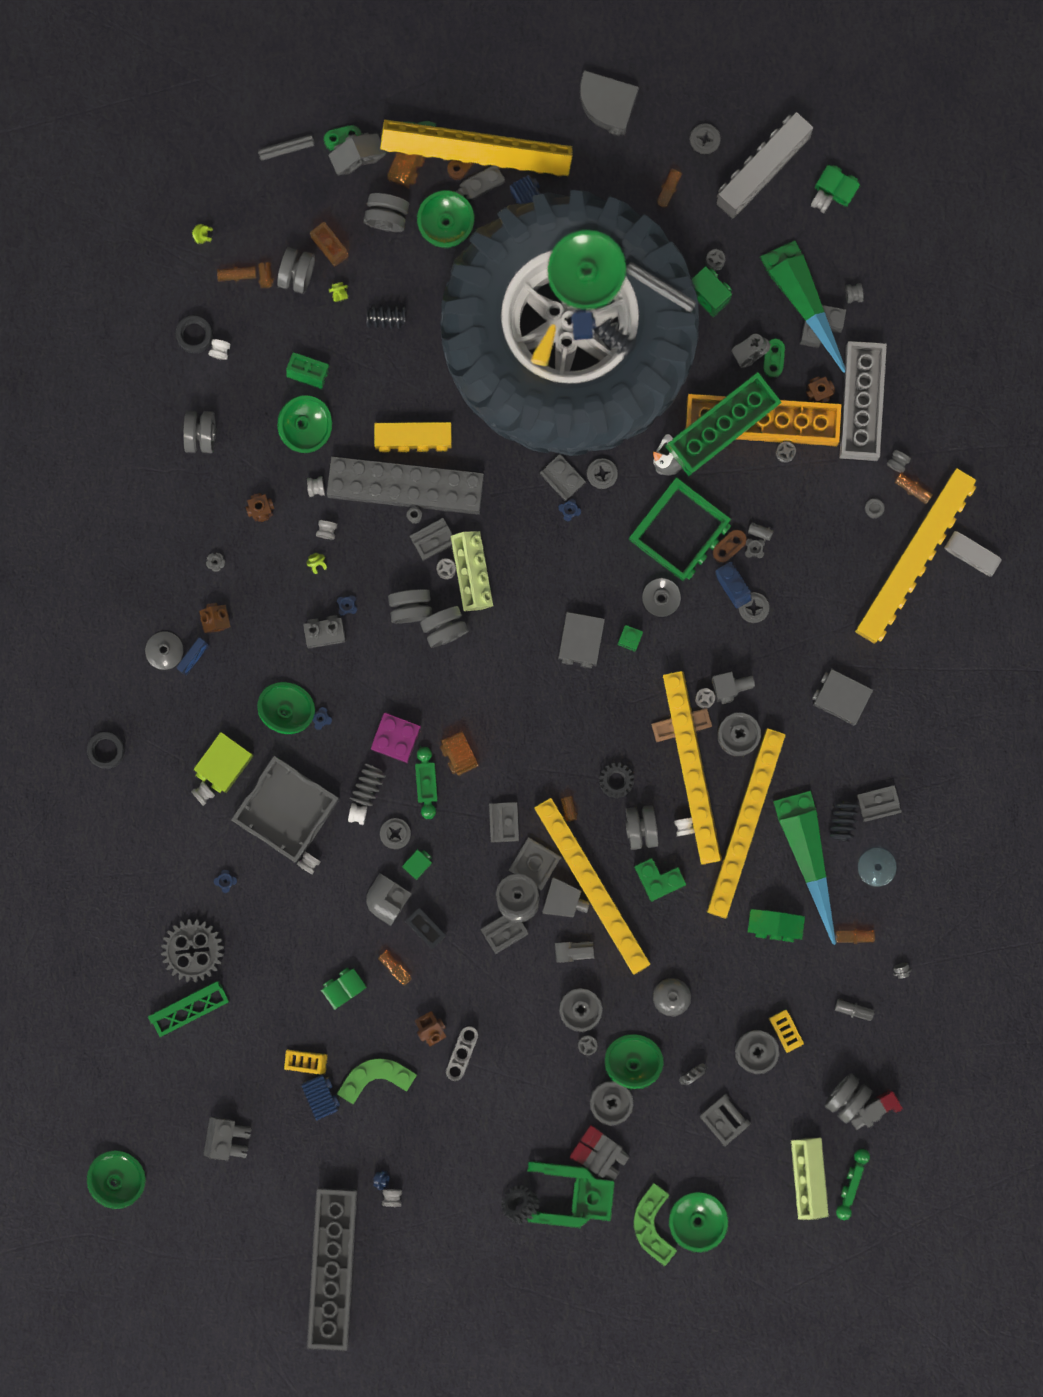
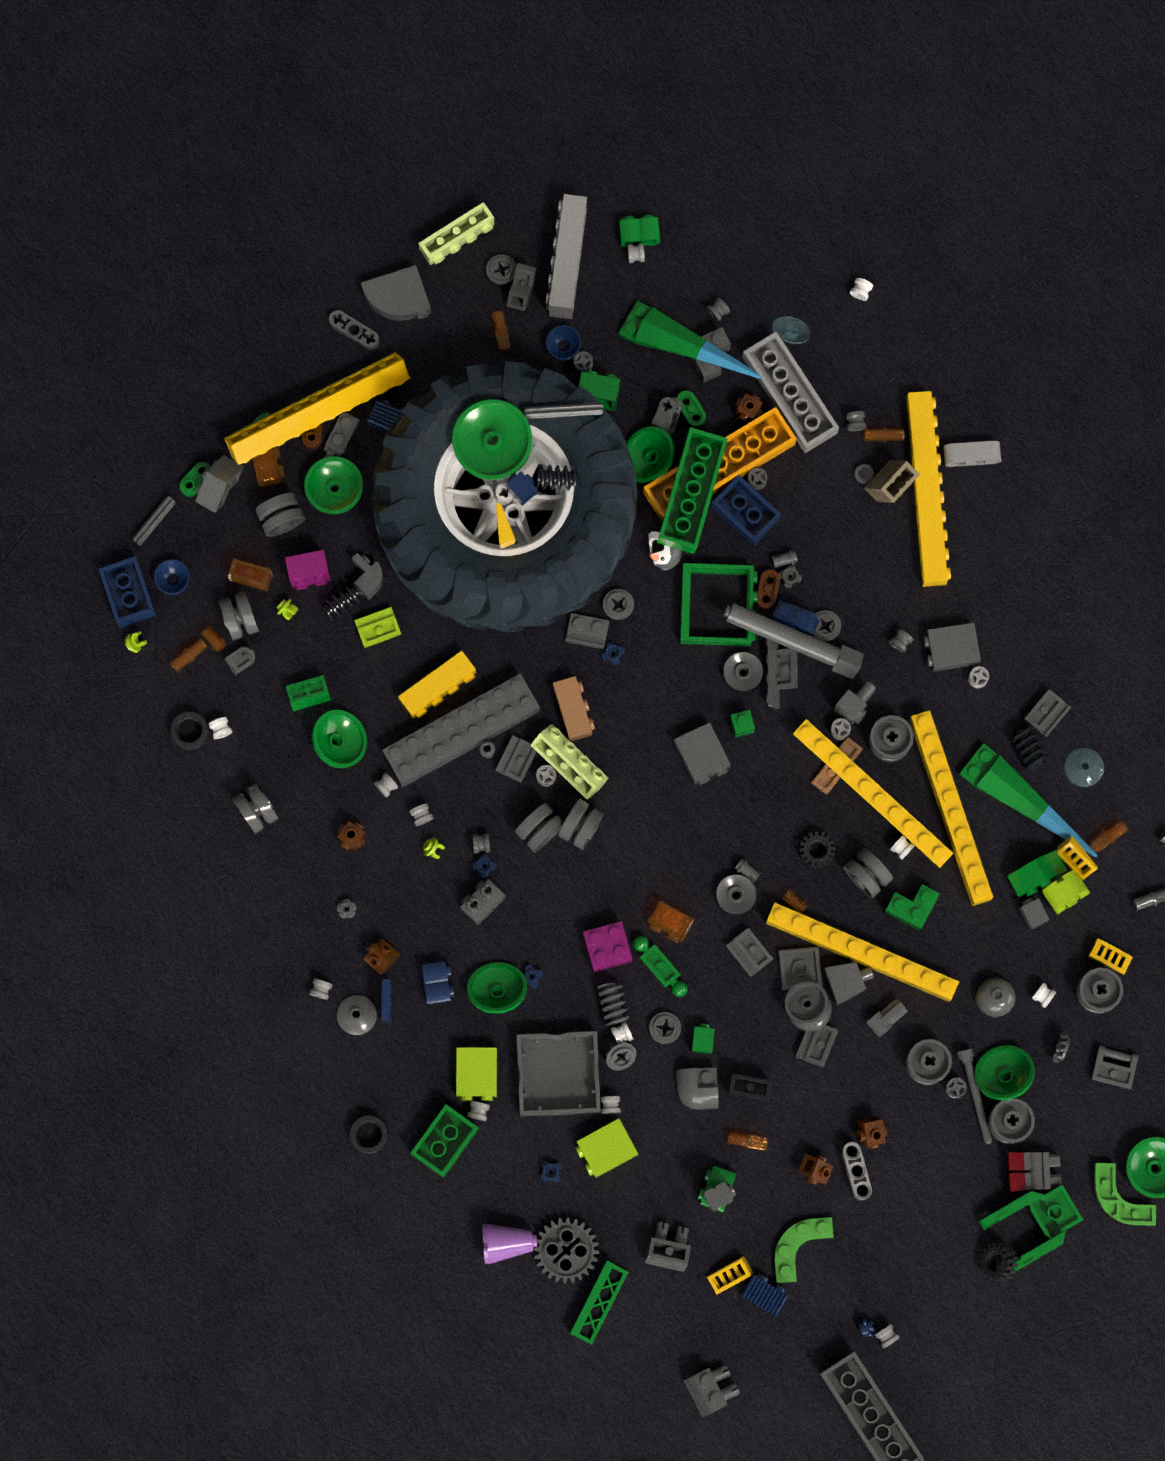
camera: 40 degrees left, 5 degrees down
none -> dark blue brick [99,556,157,628]
none -> dark blue piece [154,559,190,595]
none -> dark grey plate [224,646,255,675]
none -> magenta brick [285,550,331,590]
none -> light grey wheel [309,979,332,1000]
none -> dark grey beam [329,310,379,350]
none -> dark grey brick [352,553,383,600]
none -> lime plate [354,607,401,648]
none -> green brick [410,1104,479,1178]
none -> yellowish green brick [419,202,495,265]
none -> dark blue brick [422,961,455,1005]
none -> dark grey wheel [473,833,490,854]
none -> medium lavender cone [483,1224,537,1264]
none -> dark grey brick [507,263,536,311]
none -> dark blue piece [546,325,581,361]
none -> medium nougat brick [553,676,595,742]
none -> lime brick [575,1119,638,1178]
none -> dark grey gear [605,1041,636,1070]
none -> green dish [626,426,675,483]
none -> dark grey brick [645,1222,691,1272]
none -> dark grey brick [704,1182,736,1212]
none -> dark blue brick [711,475,782,547]
none -> dark grey dish [716,875,756,914]
none -> dark grey brick [723,603,864,679]
none -> dark grey pin [735,859,761,883]
none -> dark grey bracket [766,639,798,709]
none -> clear light blue dish [772,316,811,344]
none -> white wheel [850,278,873,301]
none -> reddish brown brick [856,1116,887,1149]
none -> dark tan brick [864,460,920,503]
none -> dark grey wheel [889,629,913,653]
none -> dark grey piece [957,1049,992,1144]
none -> light grey wheel [968,666,989,688]
none -> dark grey brick [1019,898,1050,930]
none -> white wheel [1032,983,1056,1008]
none -> lime brick [1042,870,1090,915]
none -> yellow slope [1056,835,1098,880]

